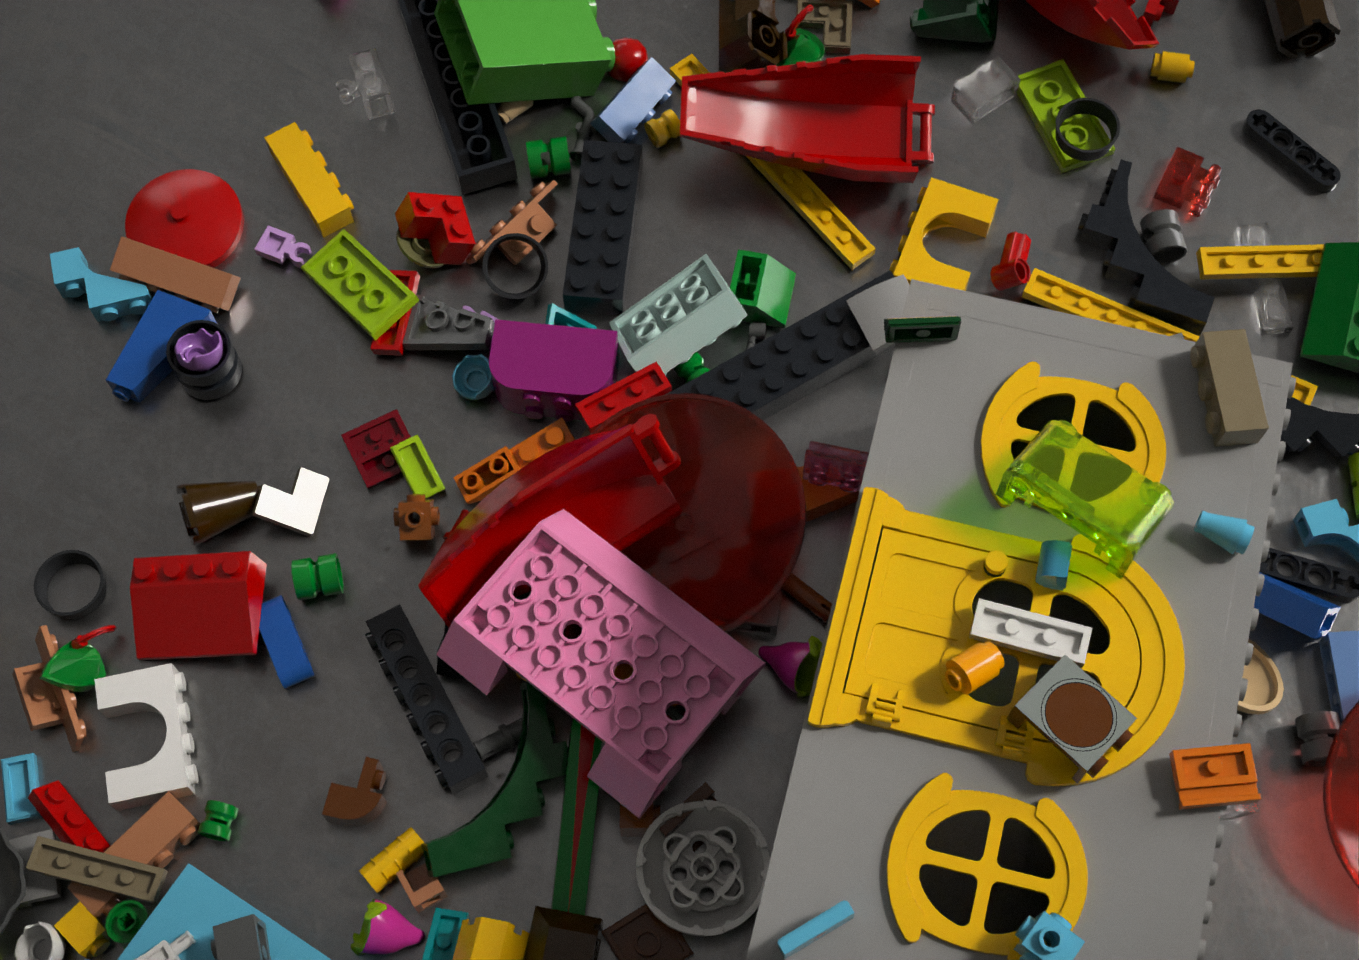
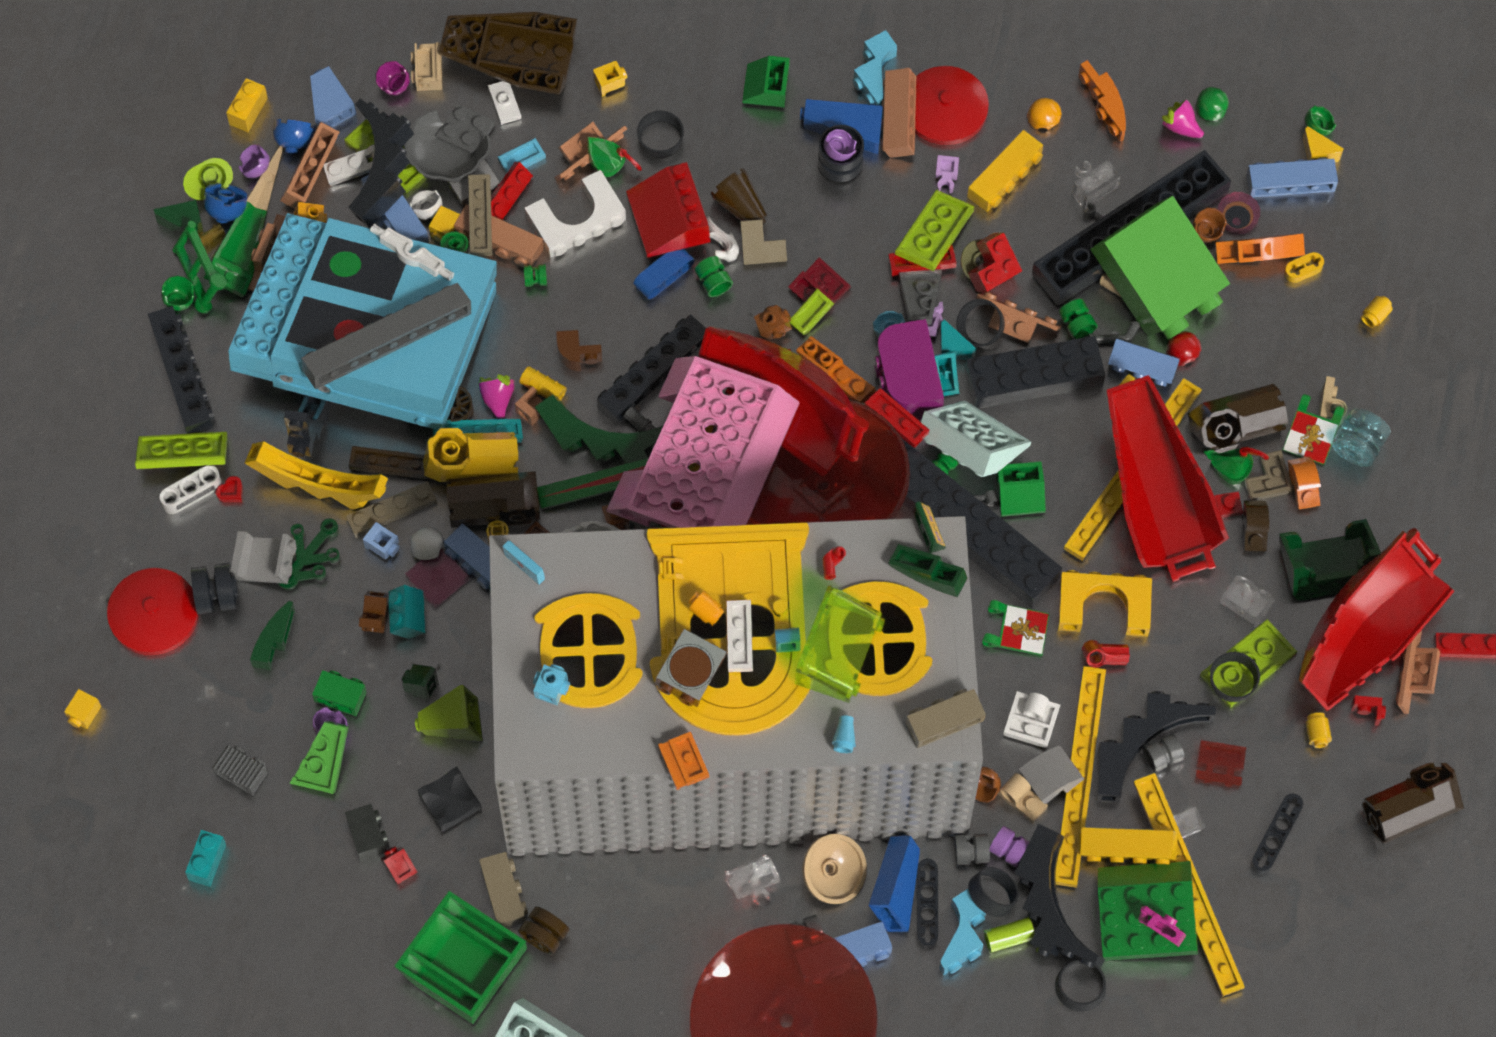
camera: 70 degrees right, 0 degrees up
light grey slope [846,274,910,354] -> none
none -> white piece [706,216,739,262]
none -> green slope [742,56,790,108]
none -> red arm [822,546,846,580]
none -> dark green slope [888,544,968,598]
none -> teal slope [940,319,976,360]
none -> black tyre [968,867,1019,917]
none -> light orange hair [1027,98,1062,130]
none -> orange slope [1078,60,1126,142]
none -> yellow brick [1080,828,1178,865]
none -> dark grey hand [1083,202,1103,220]
none -> dark brown brick [1242,500,1269,551]

